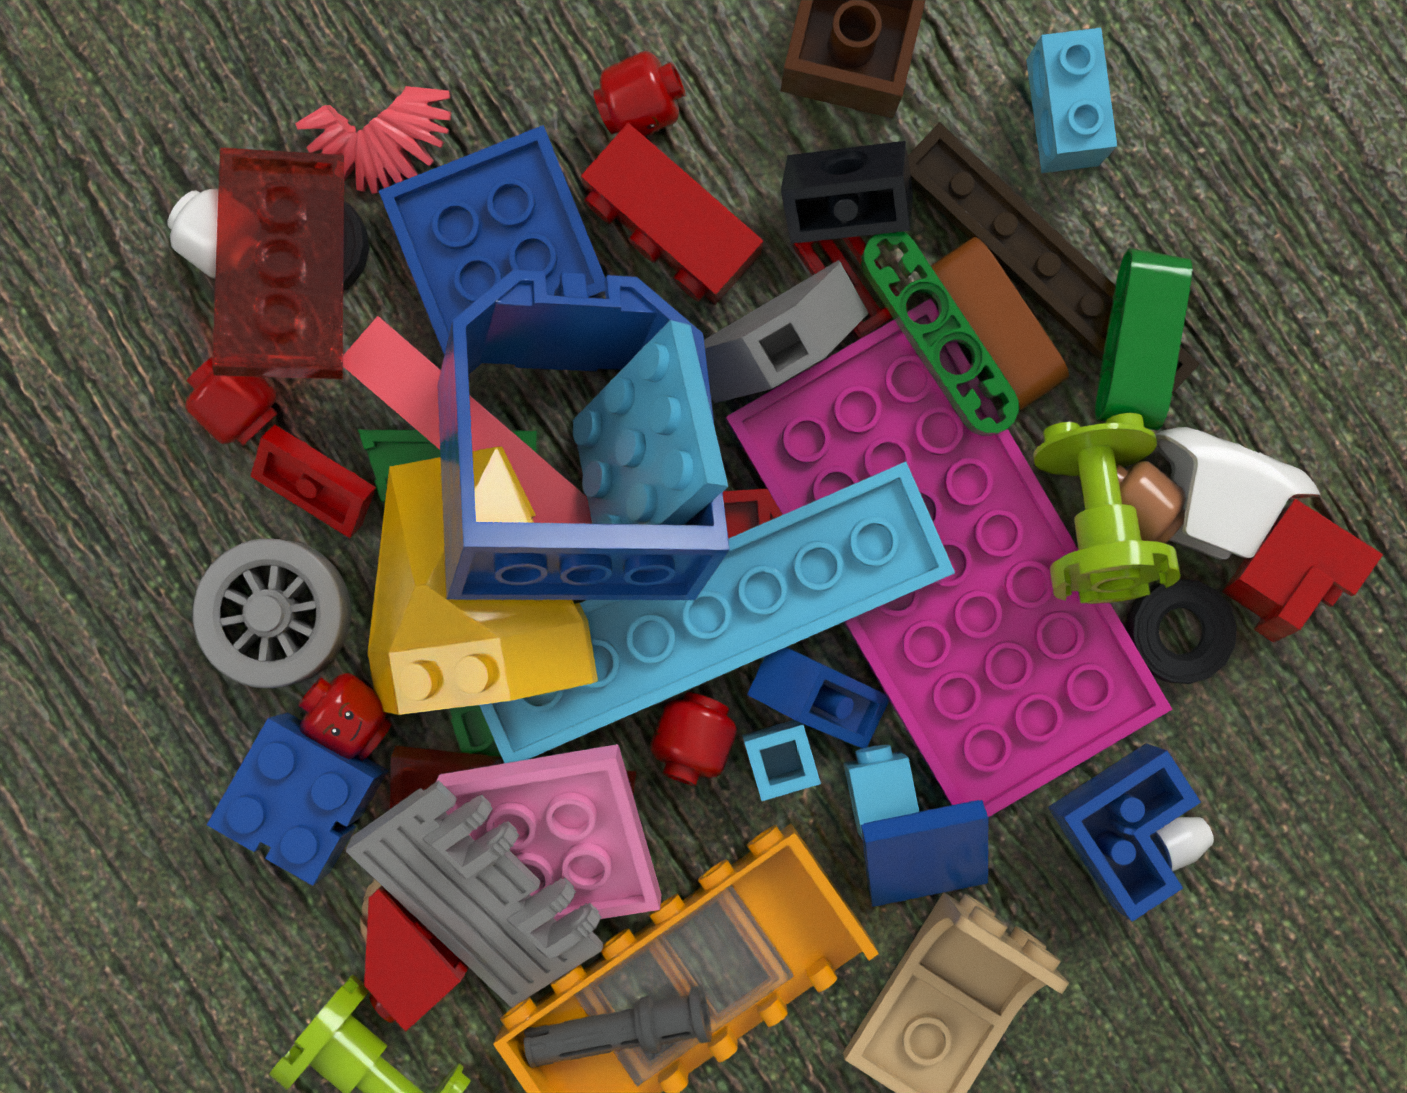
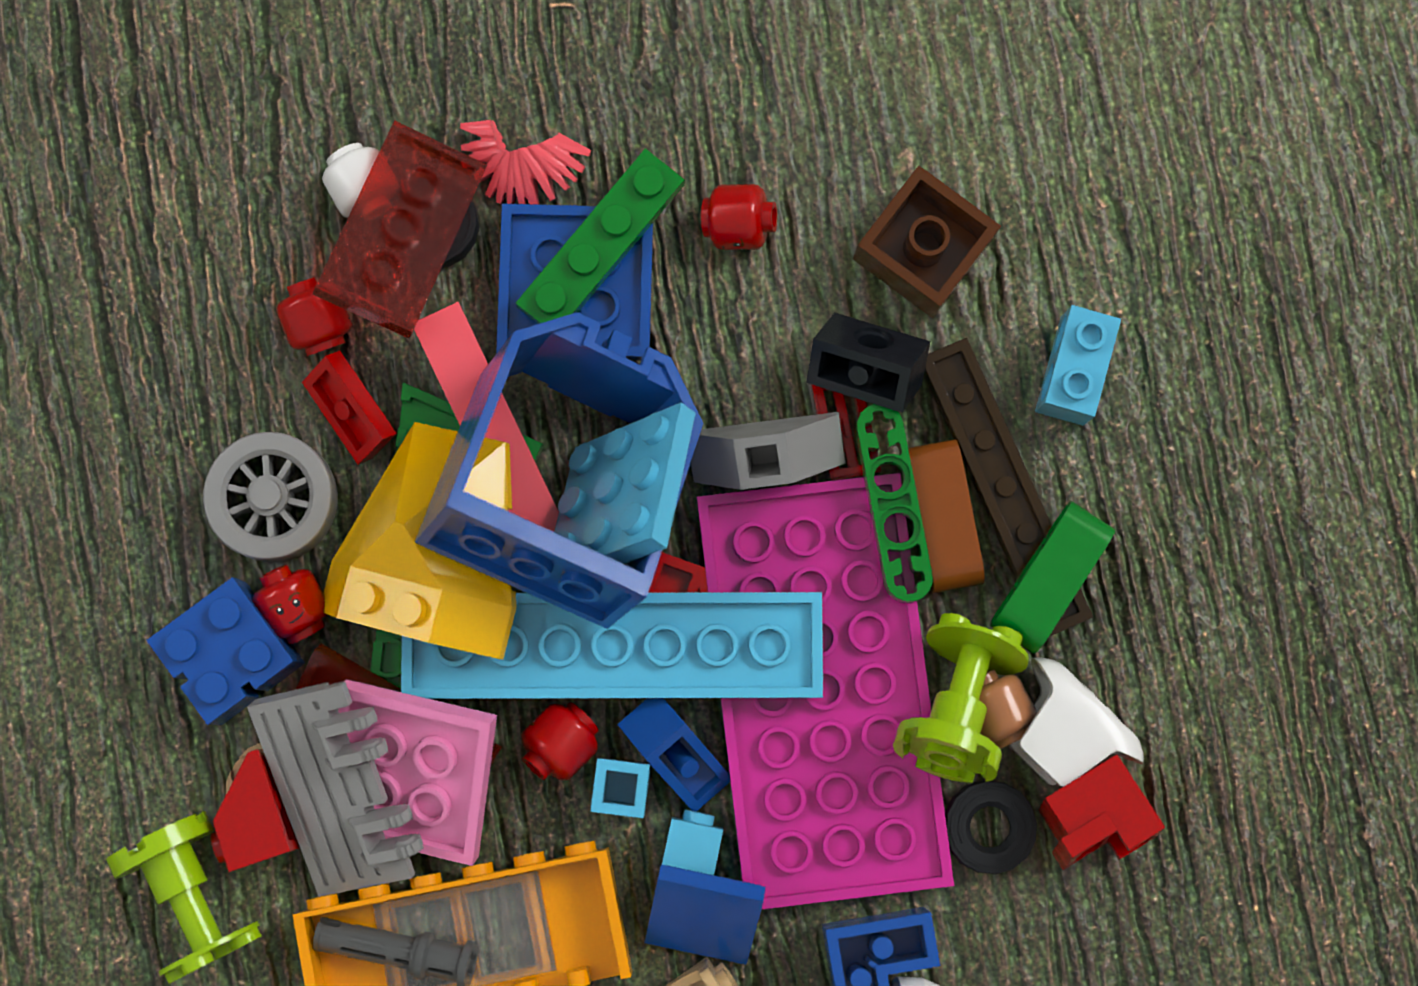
camera: 25 degrees right, 5 degrees down
red brick [581,122,763,305] -> none
none -> green plate [515,148,685,324]

